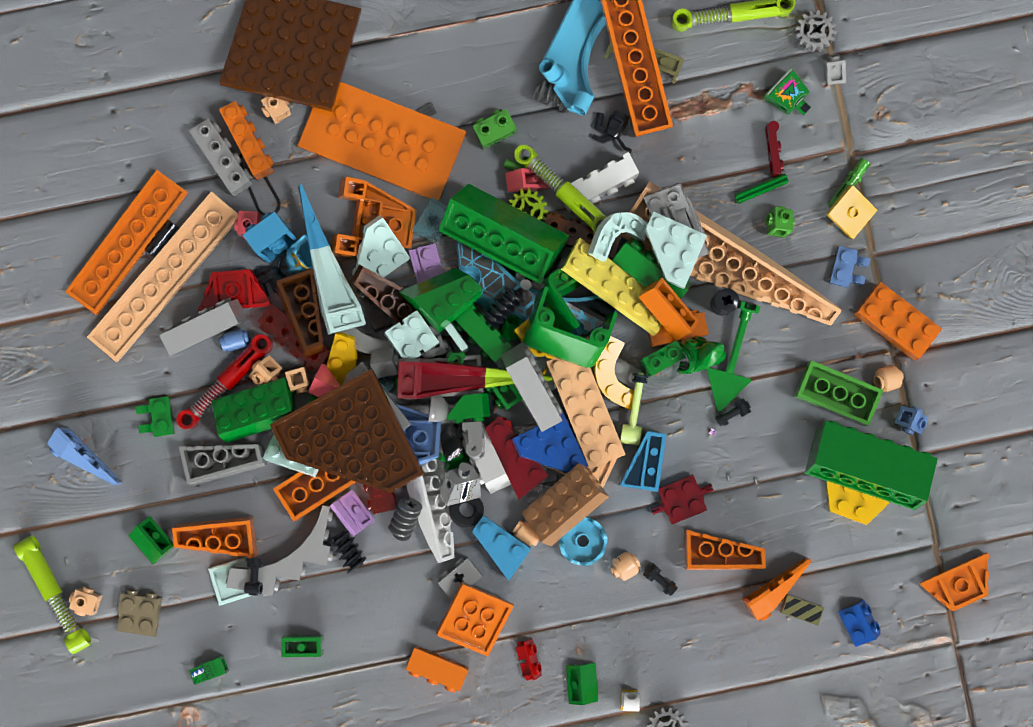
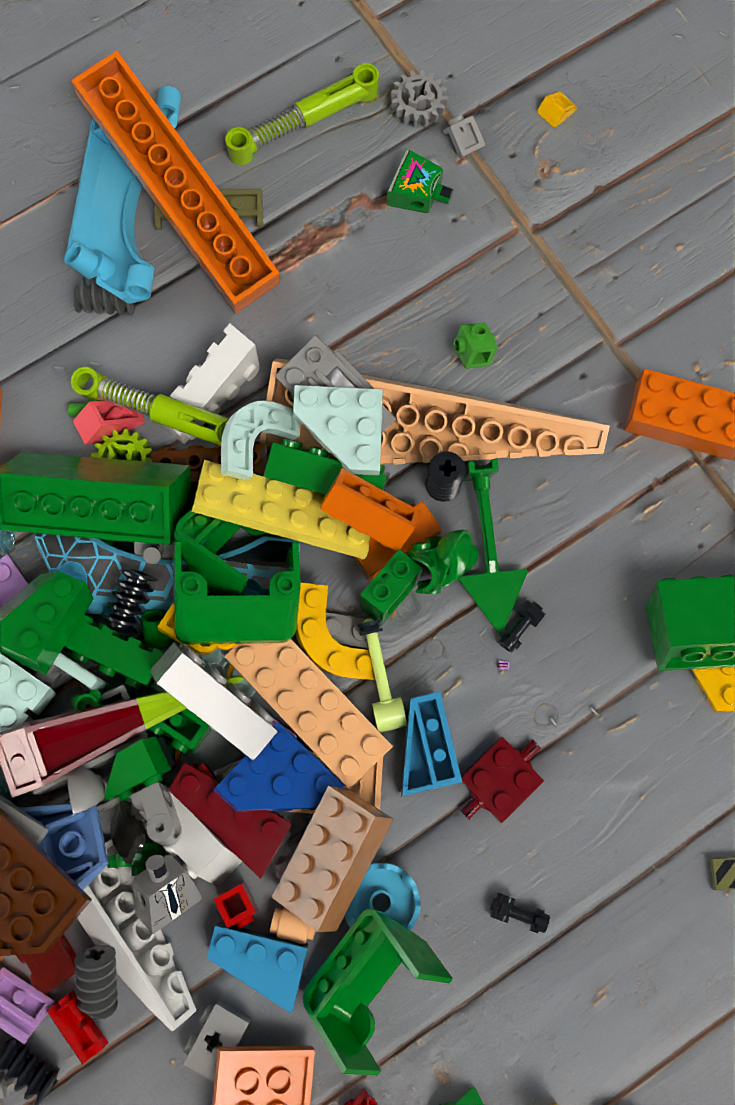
camera: 25 degrees left, 10 degrees down
light grey bracket [422,335,449,359] -> none
black tyre [449,498,484,527] -> none
bright green brick [473,109,517,150] -> none
black piece [592,110,632,153] -> none
light nougat head [610,552,640,581] -> none
orange wedge [684,530,766,570] -> none
green axle [734,174,789,204] -> none
orange wedge [742,557,812,621] -> none
dark red plate [765,121,784,177] -> none
bright green brick [793,360,884,426] -> none
yellow plate [826,185,877,239] -> none
bright green pin [827,158,871,208] -> none
medium blue plate [829,246,871,288] -> none
light nougat head [873,365,904,392] -> none
none -> red hinge [46,991,109,1065]
none -> red brick [213,882,258,929]
none -> green windscreen [303,909,453,1076]
none -> yellow slope [537,91,577,128]

